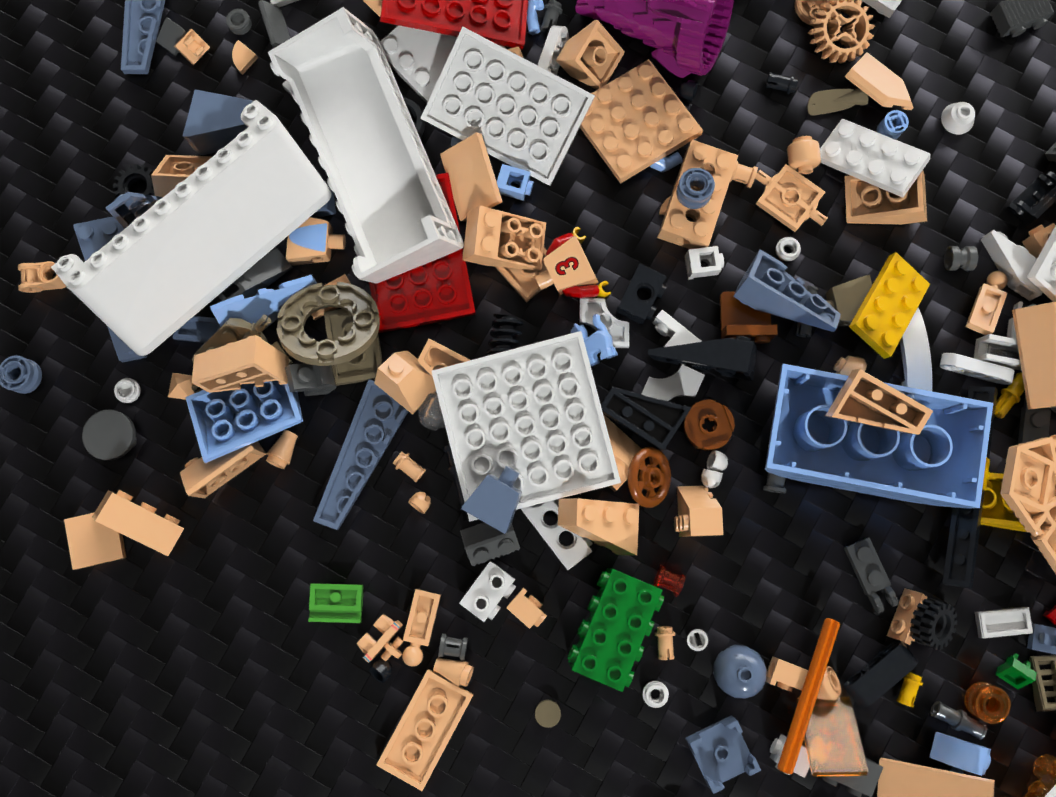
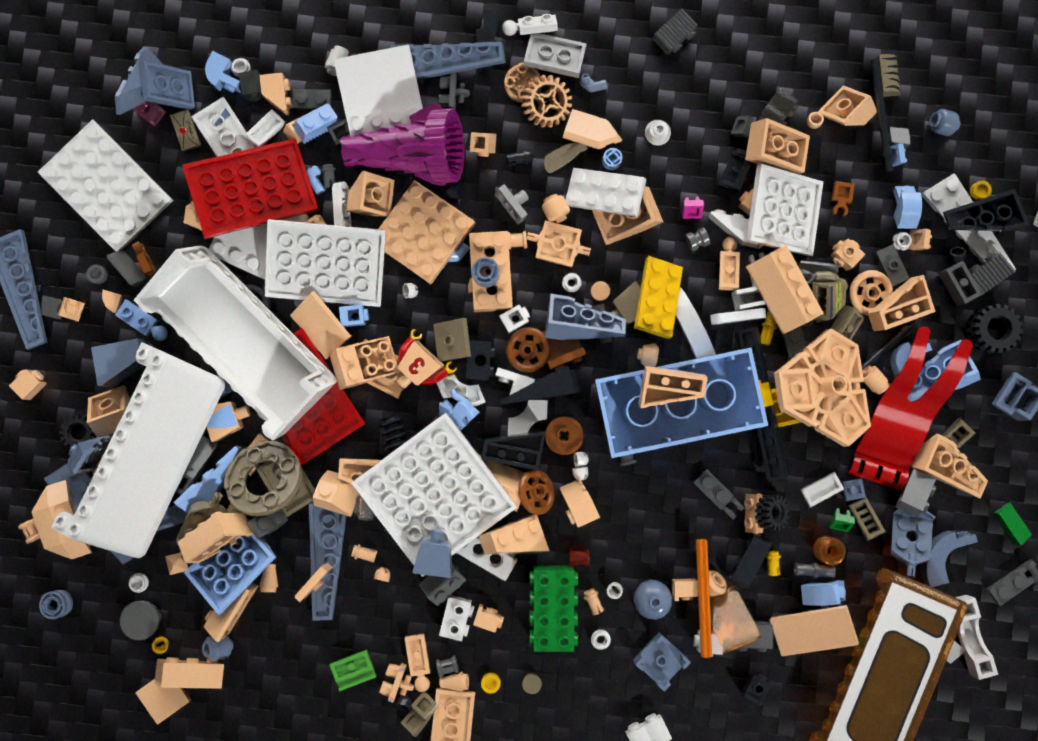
camera: 25 degrees left, 5 degrees up
none -> light nougat brick [9,369,47,400]
none -> light nougat wedge [32,480,92,559]
none -> light blue plate [115,299,168,341]
none -> dark orange plate [132,242,157,276]
none -> yellow hinge [152,636,169,654]
none -> sand blue head [202,635,233,661]
none -> light nougat plate [295,563,333,602]
none -> dark tan slope [401,692,438,737]
none -> white hinge [403,283,418,298]
none -> dark tan plate [433,318,471,362]
none -> light nougat brick [470,132,496,157]
none -> yellow tile [481,673,501,694]
none -> light grey tile [495,184,529,224]
none -> dark orange plate [506,327,551,373]
none -> sand blue arm [580,74,607,92]
none -> light nougat tile [591,281,610,301]
none -> dark pink tile [682,197,704,219]

